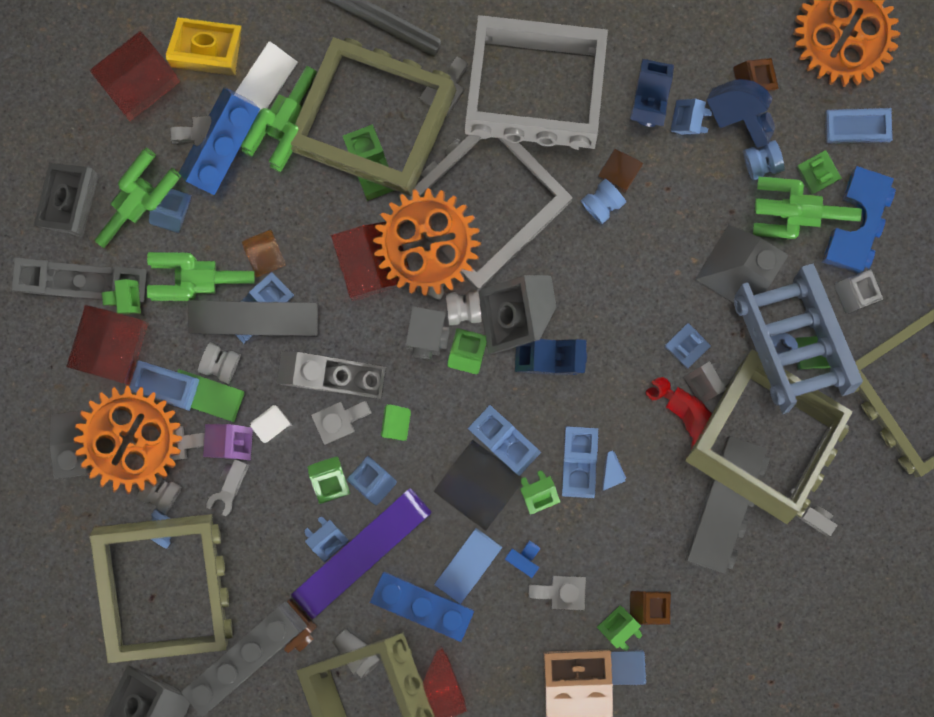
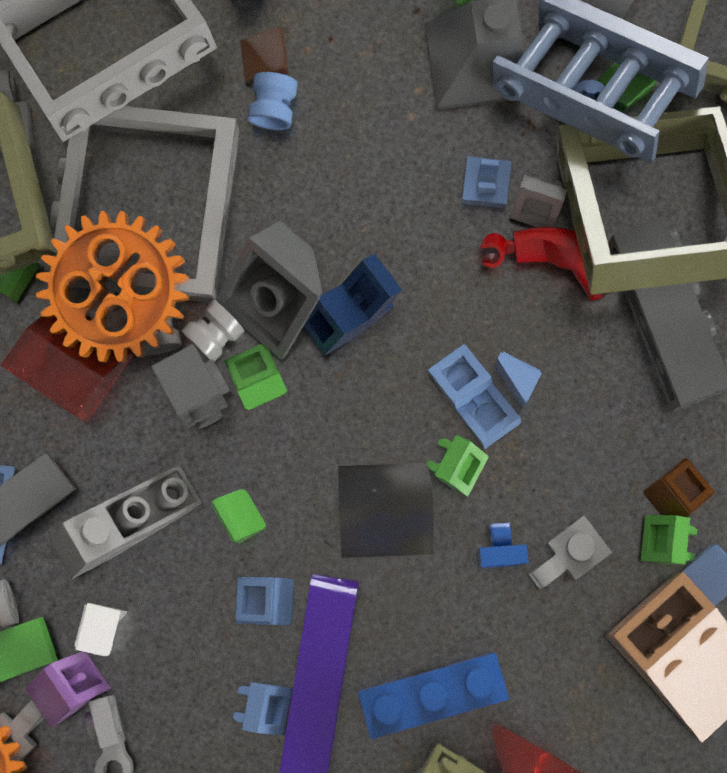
camera: 35 degrees left, 5 degrees down
bright green slope [307,457,350,504] -> none
light grey plate [311,401,372,445] -> none
medium blue slope [434,528,502,604] -> none
medium blue slope [468,405,541,476] -> none

